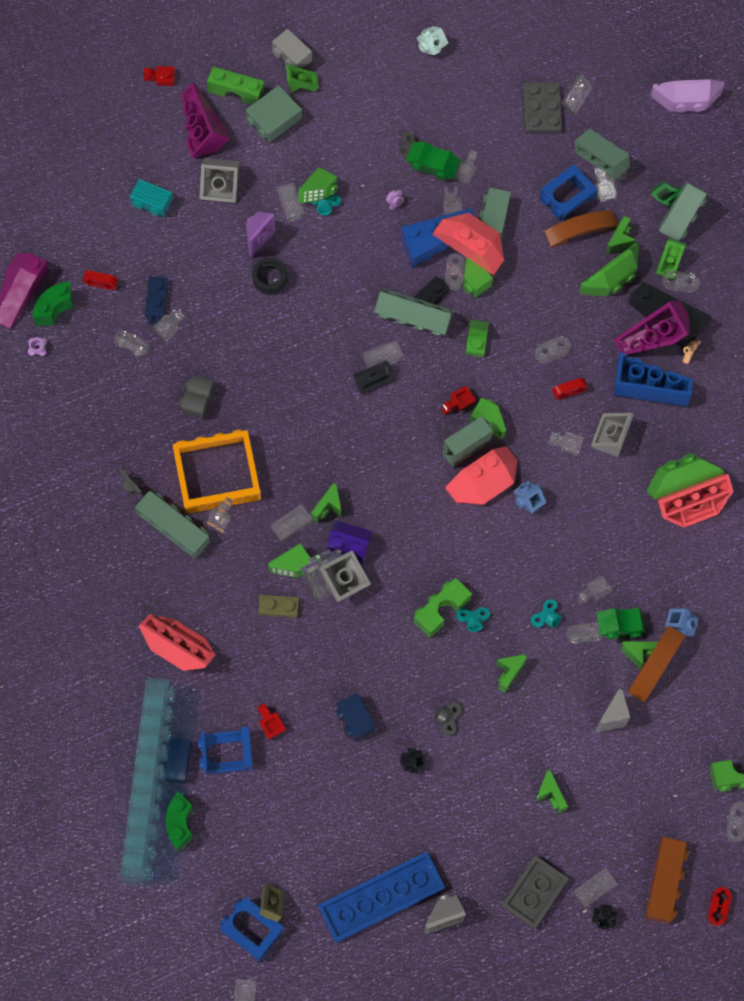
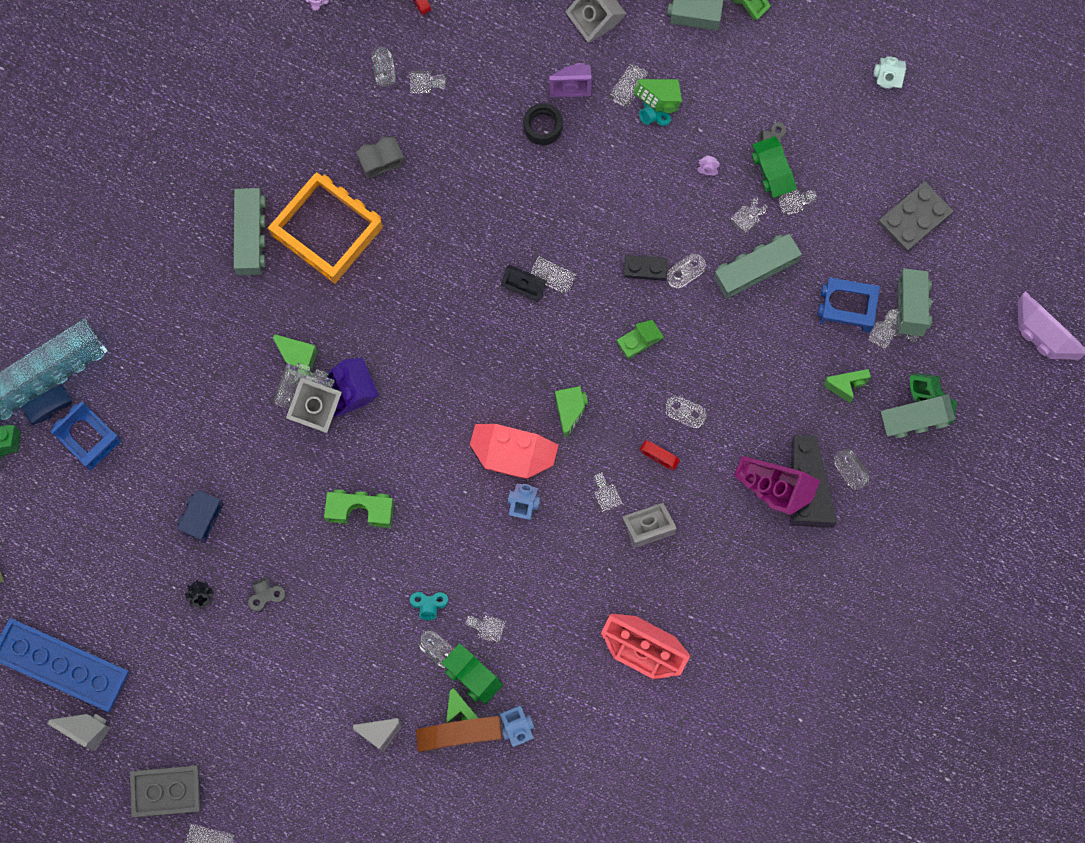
camera: 55 degrees right, 5 degrees up
dark grey piece [117,468,141,495] -> none
coral wedge [139,614,216,671] -> none
dark blue hinge [145,276,168,325] -> none
clear plate [207,497,233,533] -> none
olive plate [258,595,299,618] -> none
red plate [258,703,286,740] -> none
clear plate [270,504,313,543] -> none
bright green slope [311,483,341,523] -> none
sand green brick [374,288,454,336] -> none
blue wedge [401,208,474,268] -> none
coral wedge [432,213,504,275] -> none
red plate [441,386,476,415] -> none
sand green brick [442,416,493,468] -> none
teal piece [456,607,490,632] -> none
bright green slope [463,257,493,298] -> none
bright green slope [496,655,527,693] -> none
bright green slope [536,771,568,813] -> none
dark orange slope [544,210,619,248] -> none
clear plate [561,75,592,115] -> none
bright green wedge [579,242,639,297] -> none
blue wedge [613,352,693,407] -> none
bright green wedge [647,454,724,500] -> none
bright green slope [656,238,686,279] -> none
light nougat piece [682,338,701,364] -> none

